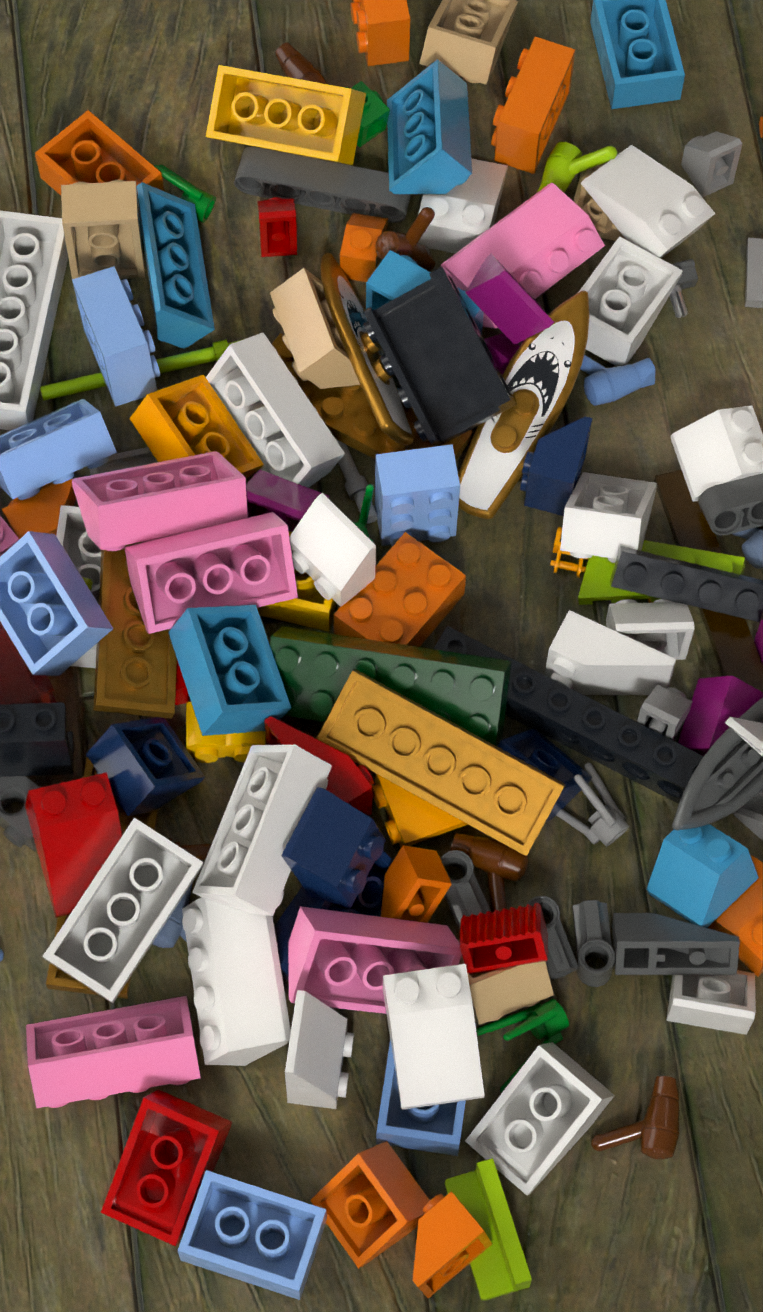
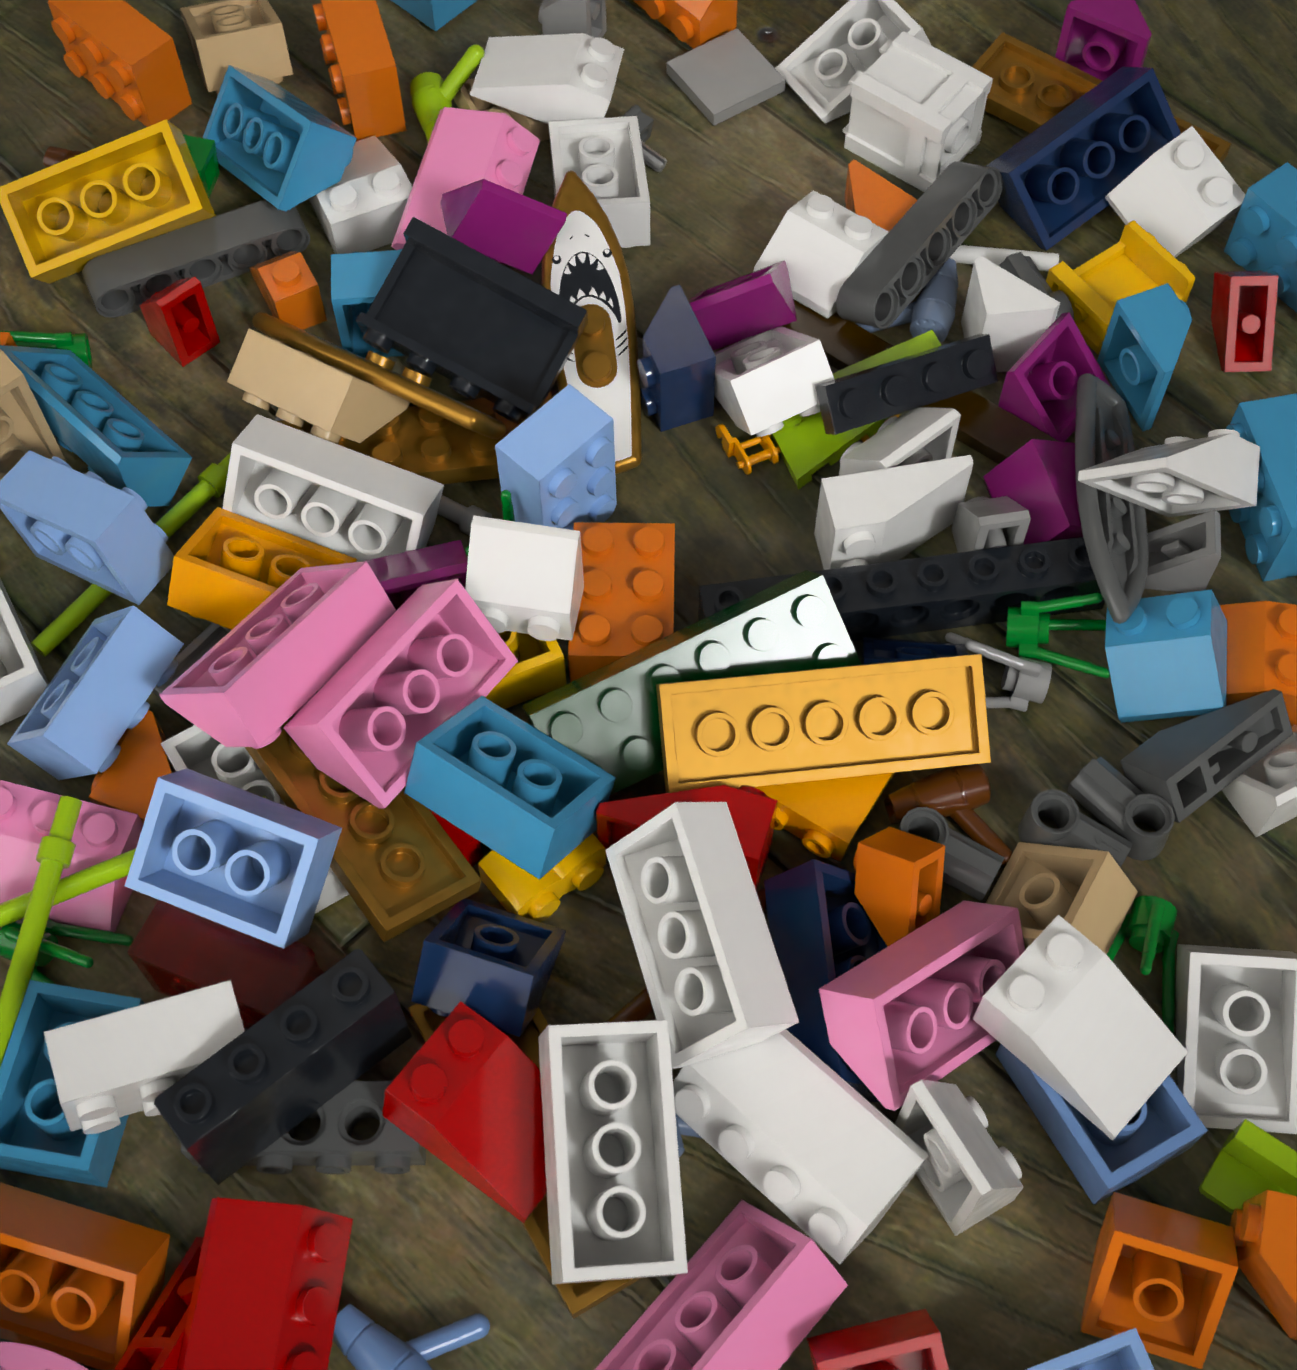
camera: 35 degrees left, 5 degrees down
dark blue slope [281,787,386,908] -> none
reddish brown piece [375,207,435,272] -> none
red brick [460,903,548,974] -> none
medium blue piece [580,355,655,406] -> none
none -> magenta slope [688,260,797,350]
none -> green plant [1006,593,1110,678]

